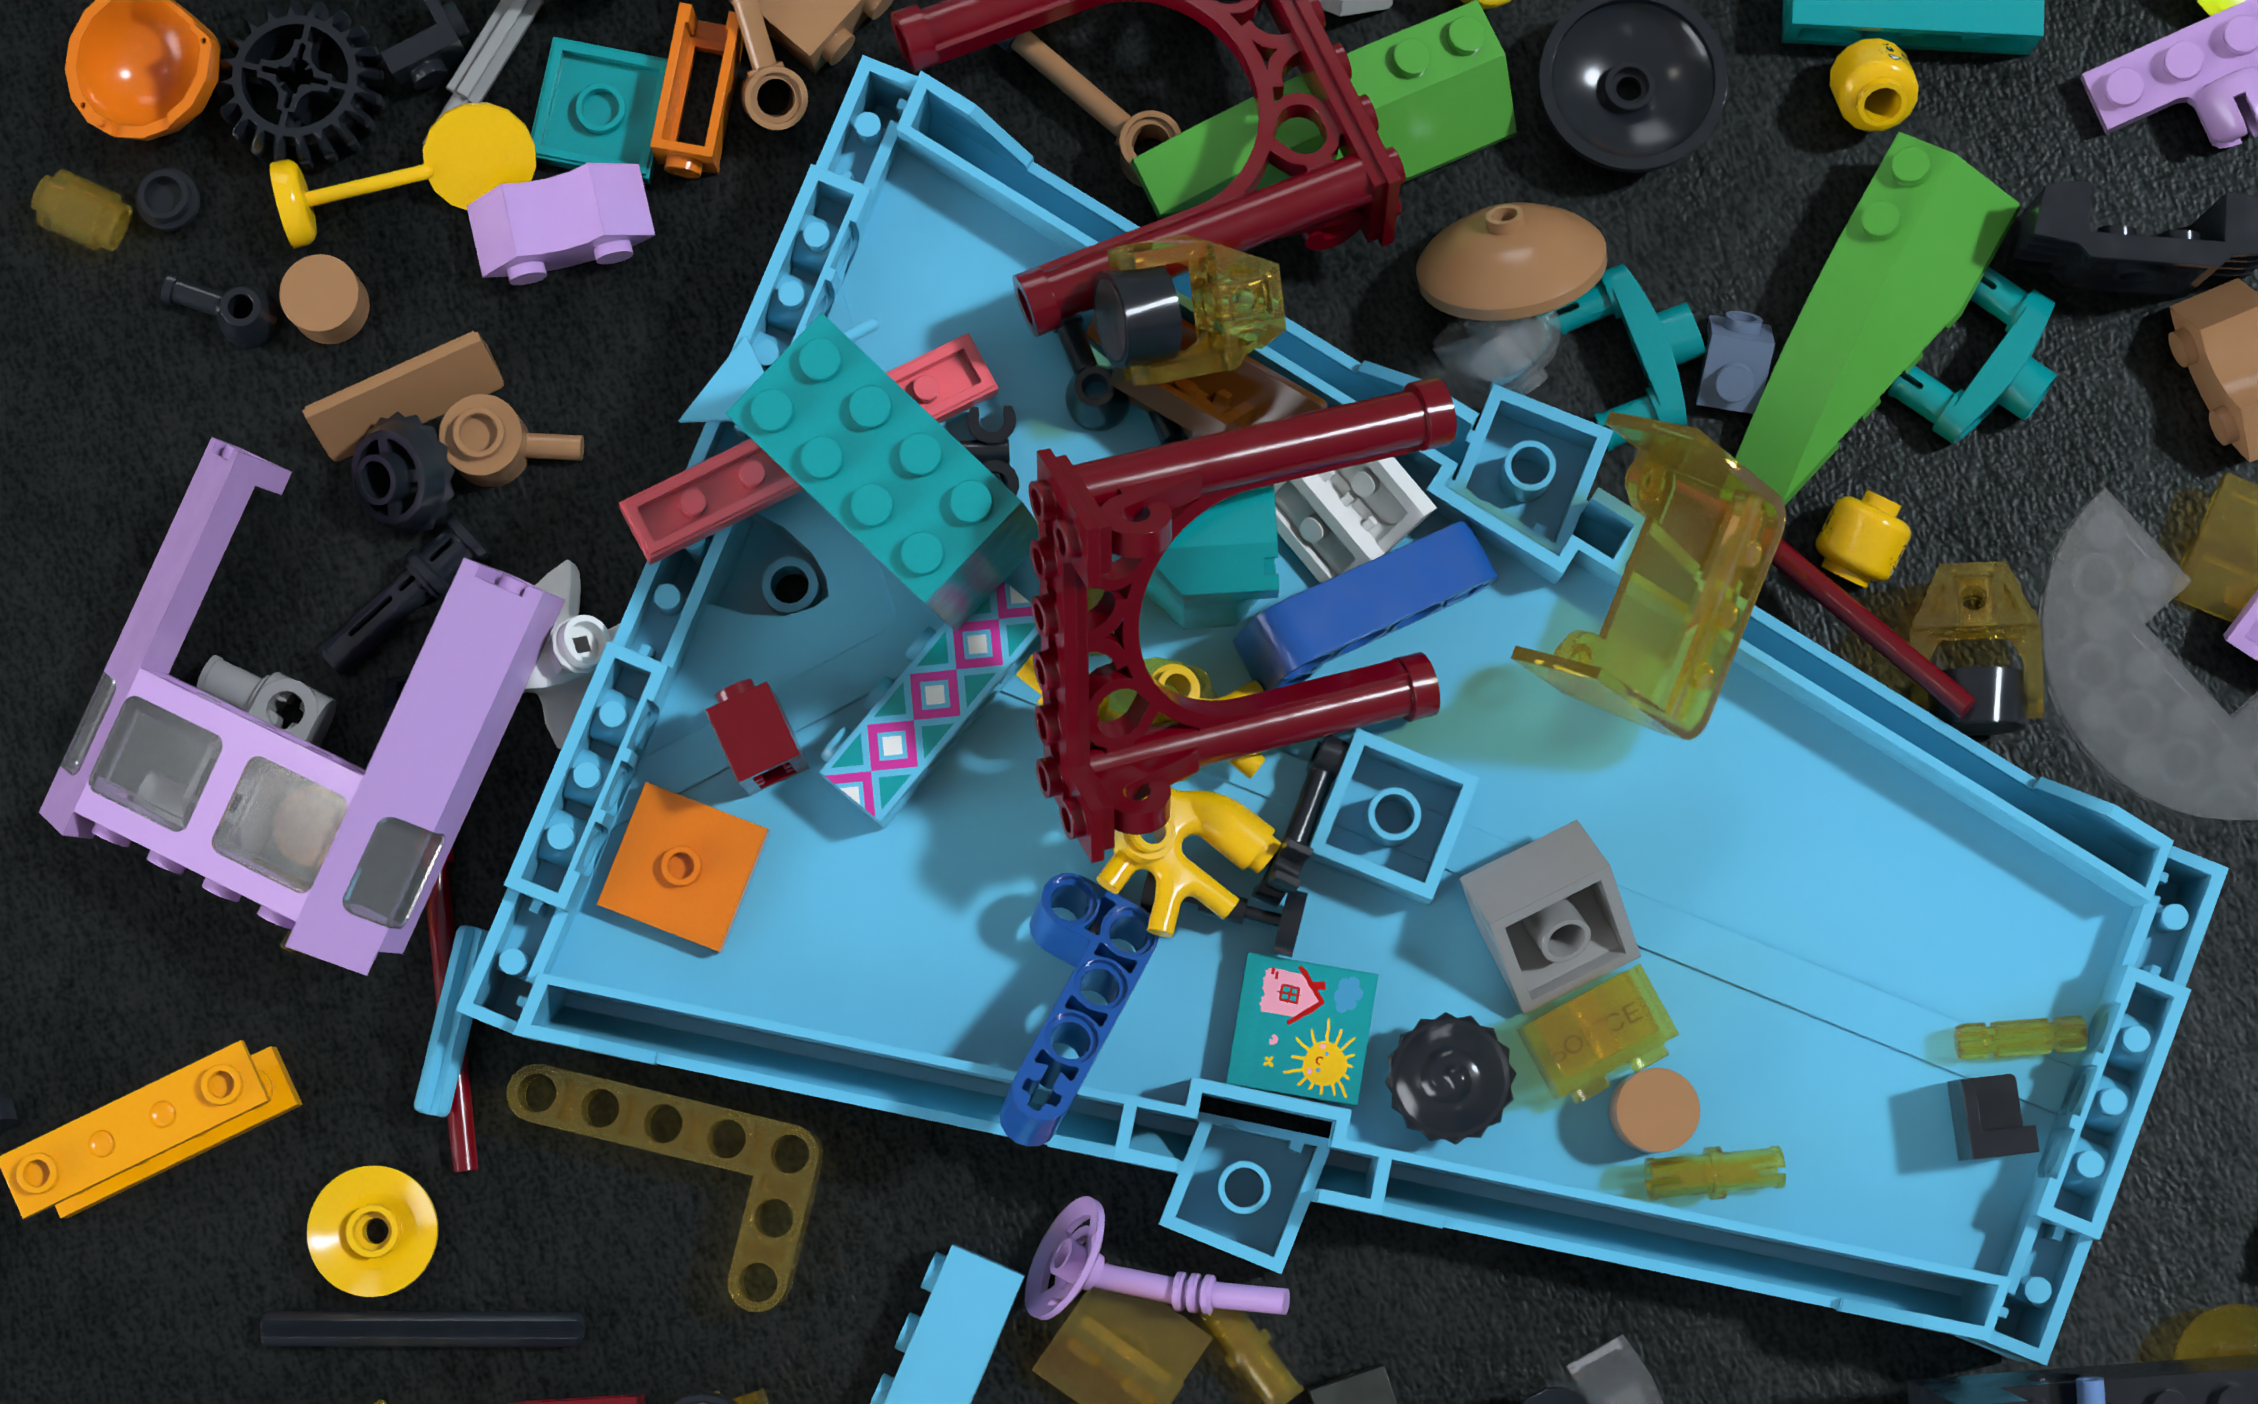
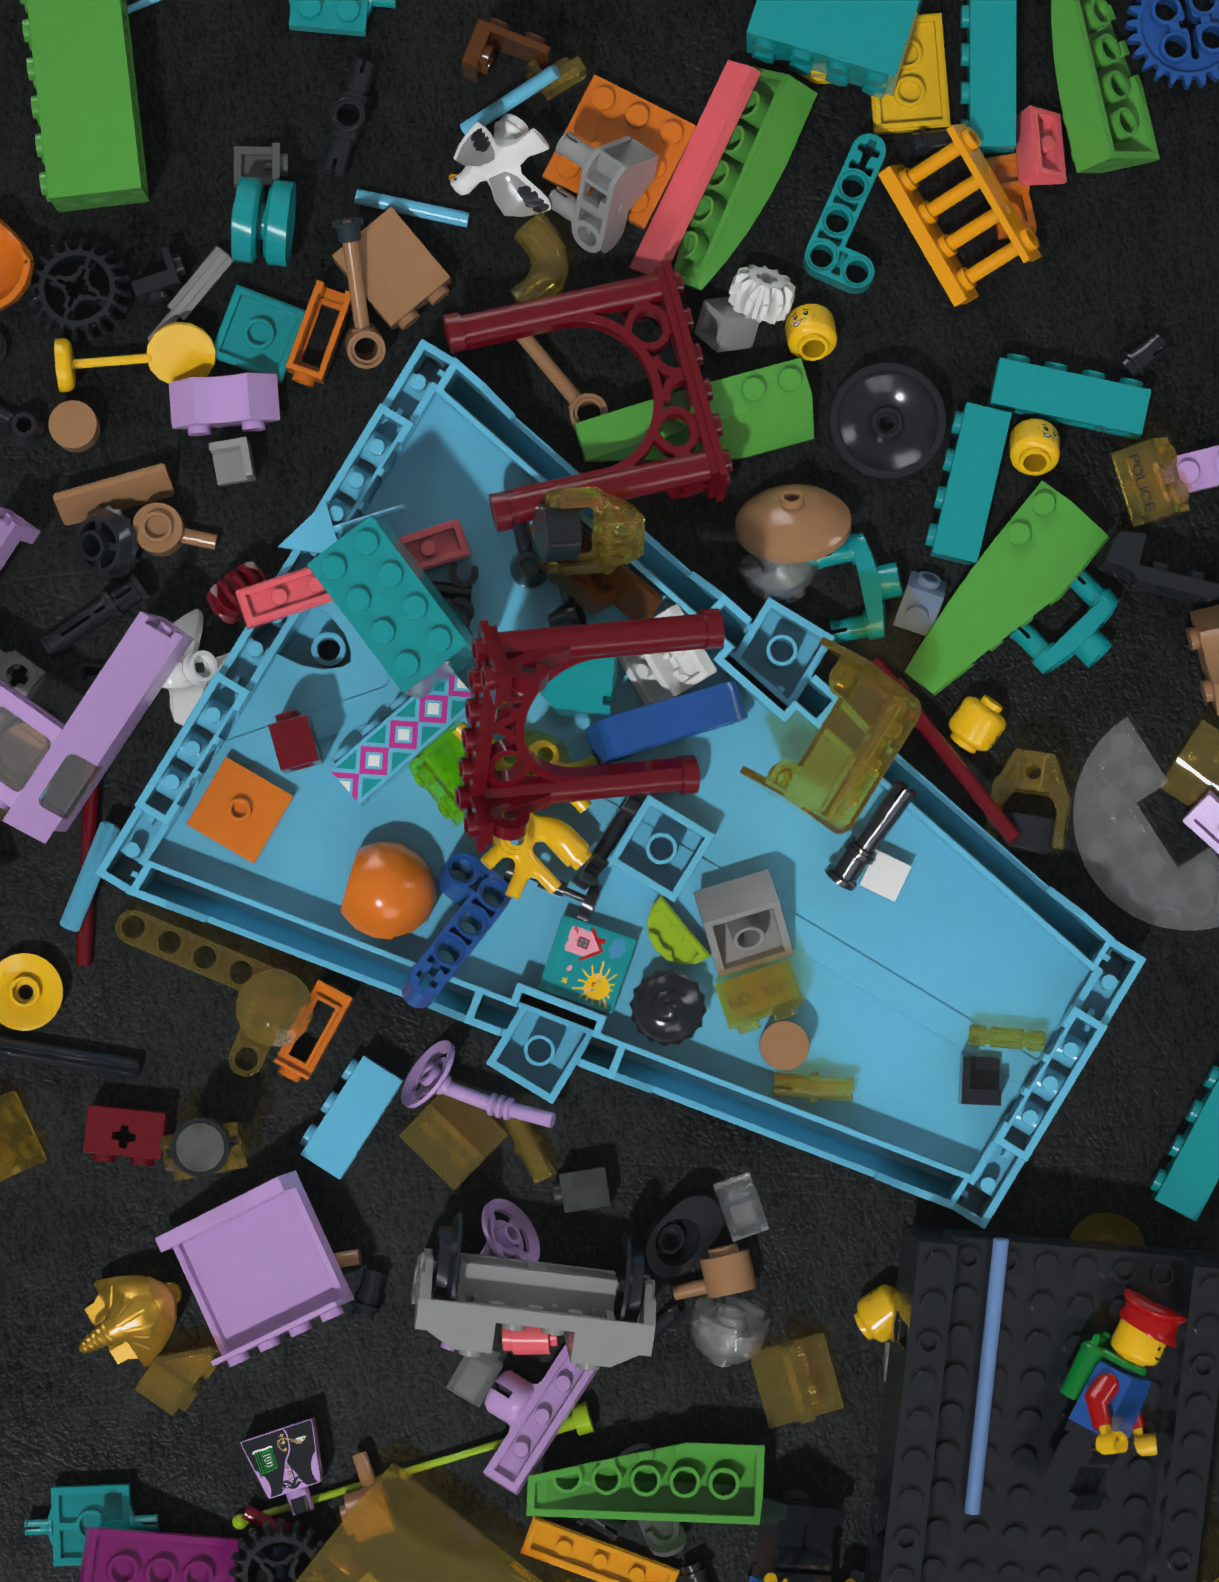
camera: 10 degrees right, 5 degrees up
none -> dark red gear [206,562,270,624]
none -> light grey panel [209,437,257,487]
none -> clear yellow dish [236,970,313,1047]
none -> orange window [273,979,354,1083]
none -> orange cylinder [340,841,437,939]
none -> clear neon green bracket [408,728,464,826]
none -> lime tile [647,896,711,965]
none -> black pin [825,780,917,891]
none -> white tile [859,850,912,902]
none -> teal brick [925,402,1012,566]
none -> clear yellow brick [1111,437,1190,527]

